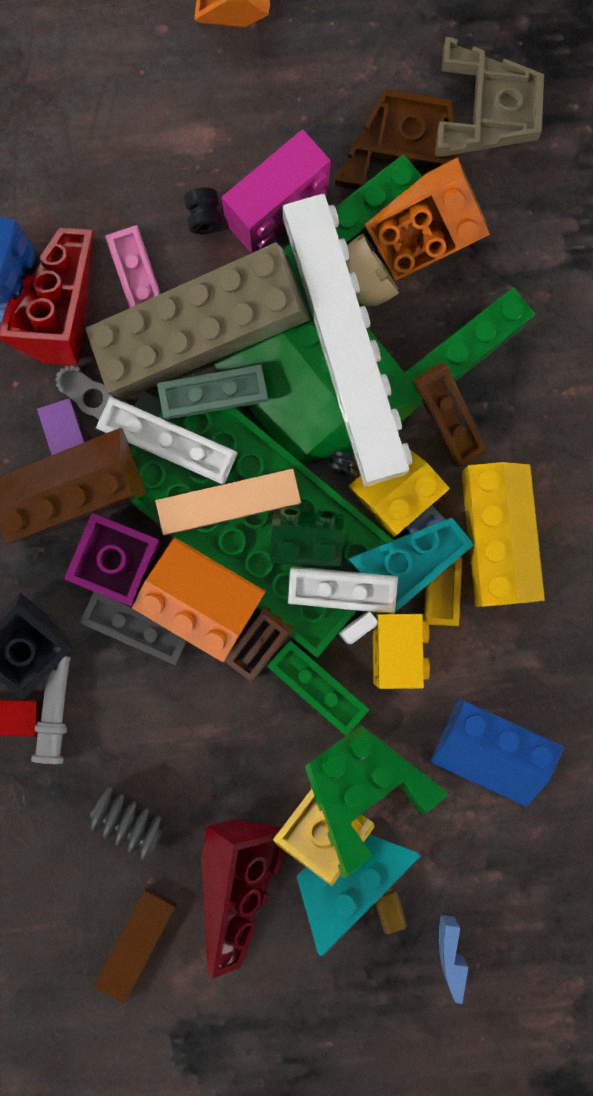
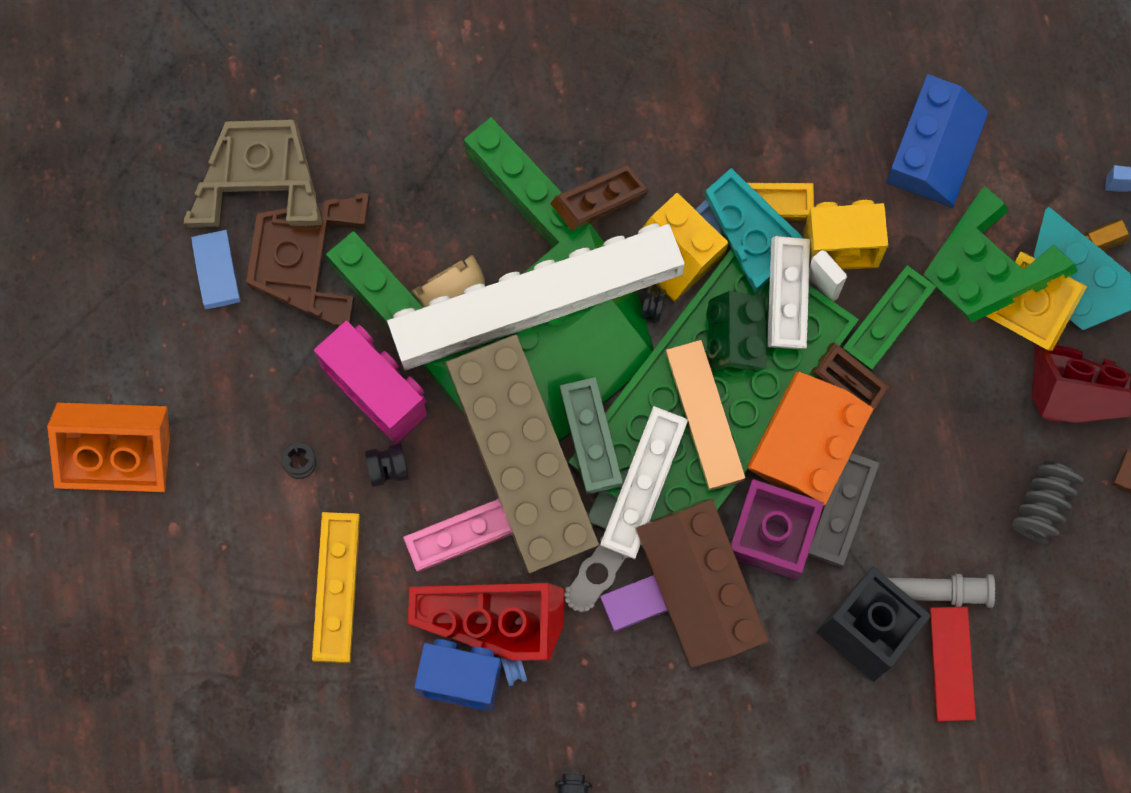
camera: 90 degrees left, 10 degrees down
orange slope [365,157,490,281] -> none
yellow slope [461,462,545,607] -> none
none -> medium blue slope [191,230,241,310]
none -> black bush [282,443,316,479]
none -> yellow tile [312,512,360,663]

